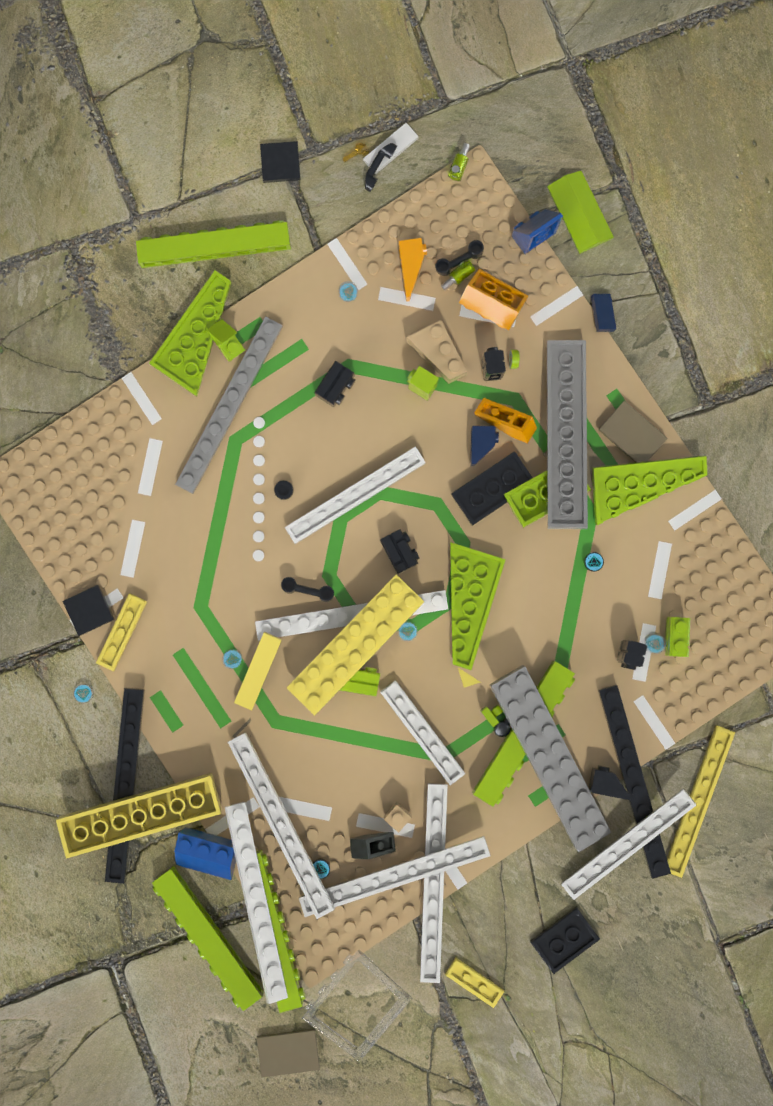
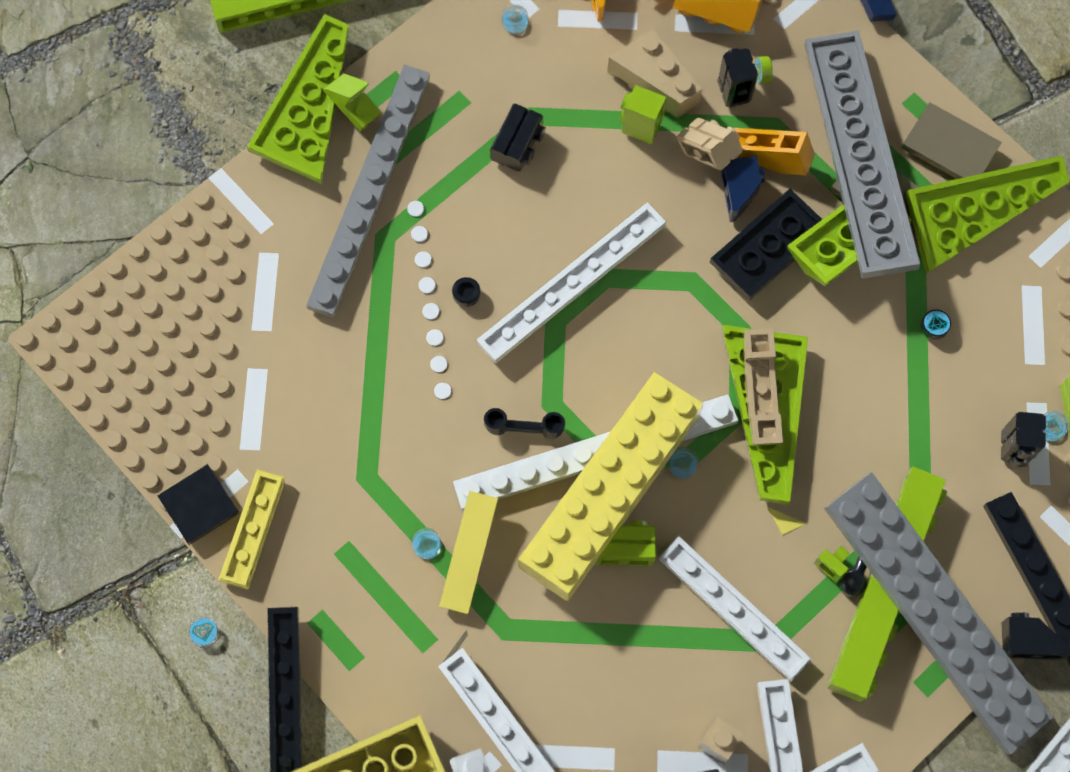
camera: 10 degrees left, 15 degrees down
black brick [380,529,420,574] -> none
none -> tan brick [677,118,742,170]
none -> tan slope [744,328,783,445]

